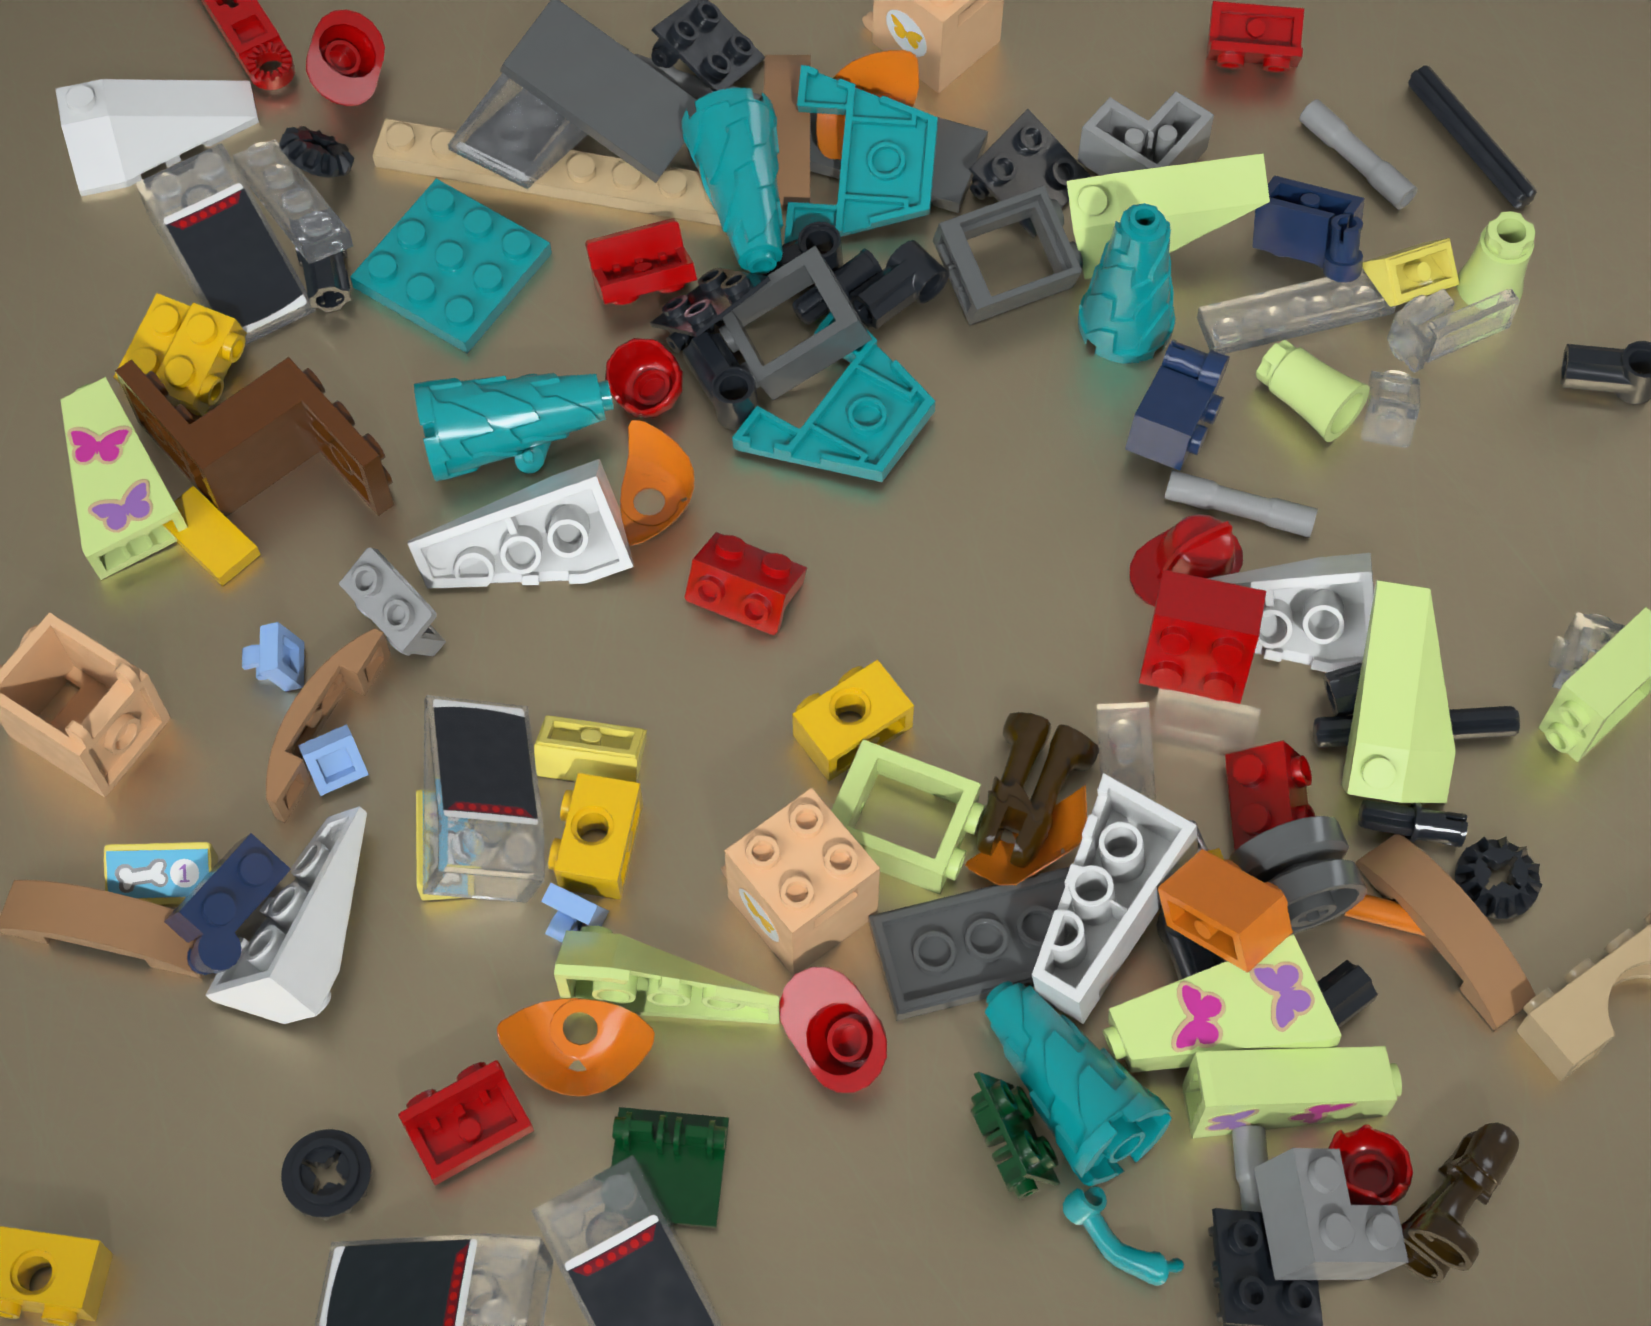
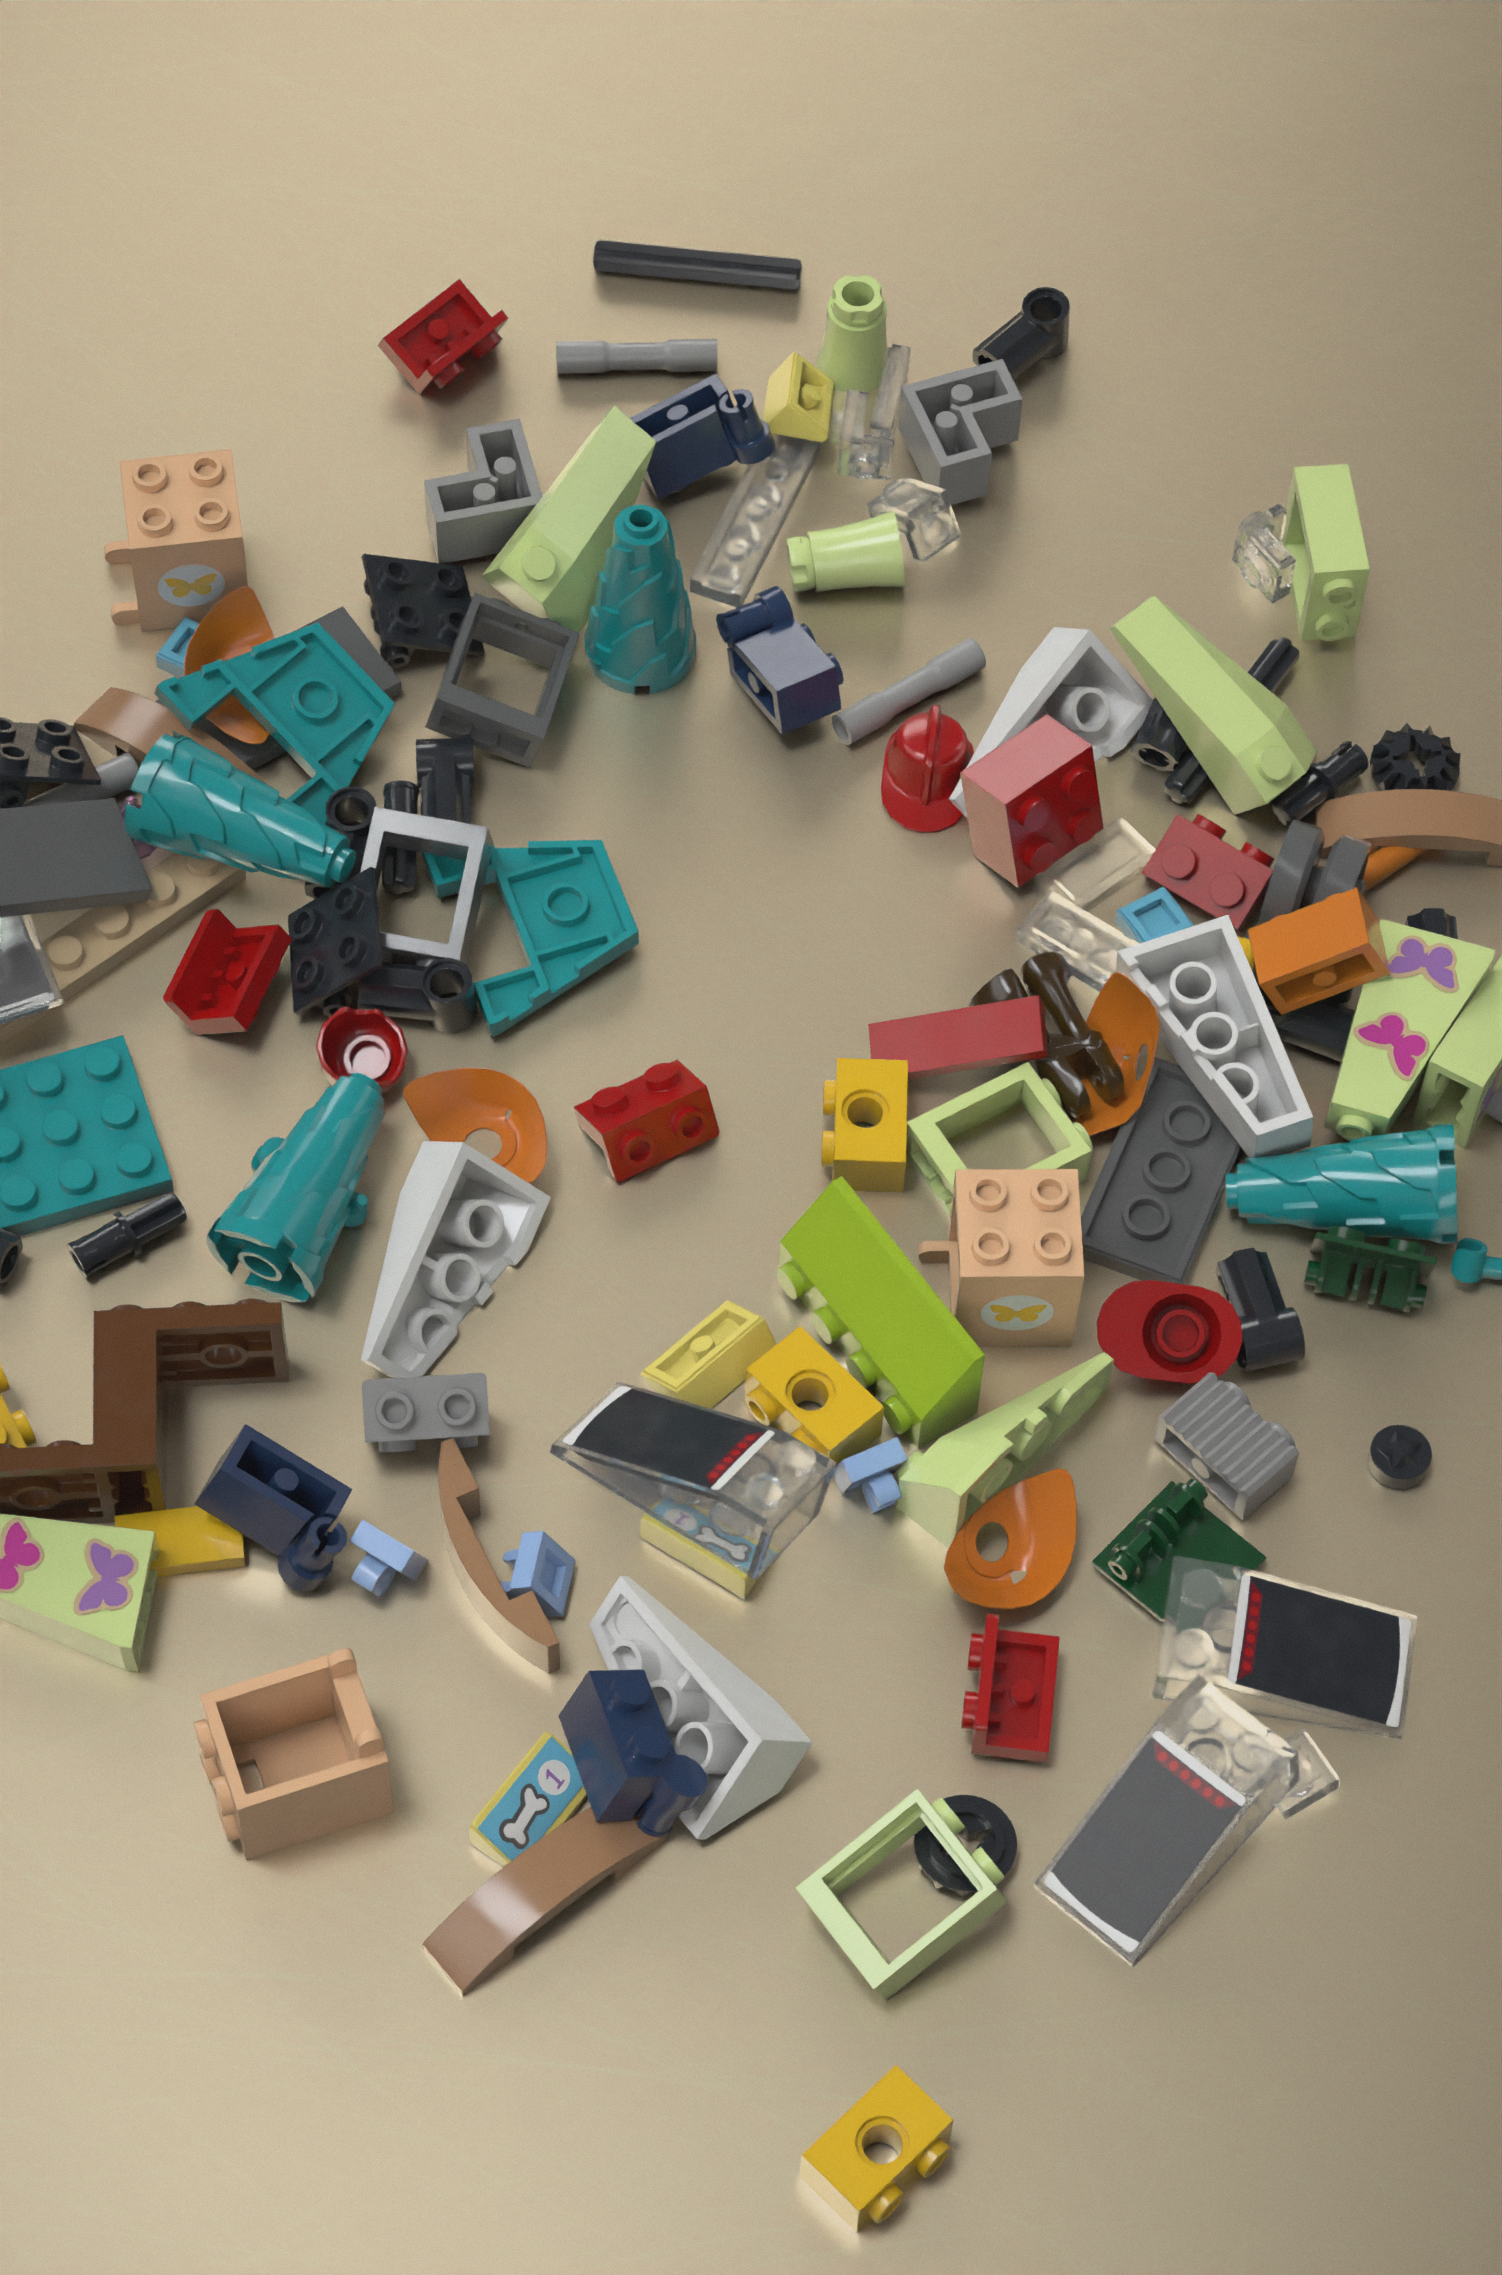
camera: 55 degrees left, 5 degrees down
none -> black axle [67,1194,187,1278]
none -> dark blue hinge [194,1424,353,1591]
none -> lime slope [776,1176,985,1449]
none -> yellowish green window [795,1788,1008,2001]
none -> red tile [868,995,1048,1080]
none -> light grey brick [898,359,1022,509]
none -> medium azure tile [1115,886,1195,946]
none -> light grey brick [1154,1372,1299,1520]
none -> black piece [1215,1248,1305,1372]
none -> black tile [1368,1425,1432,1489]

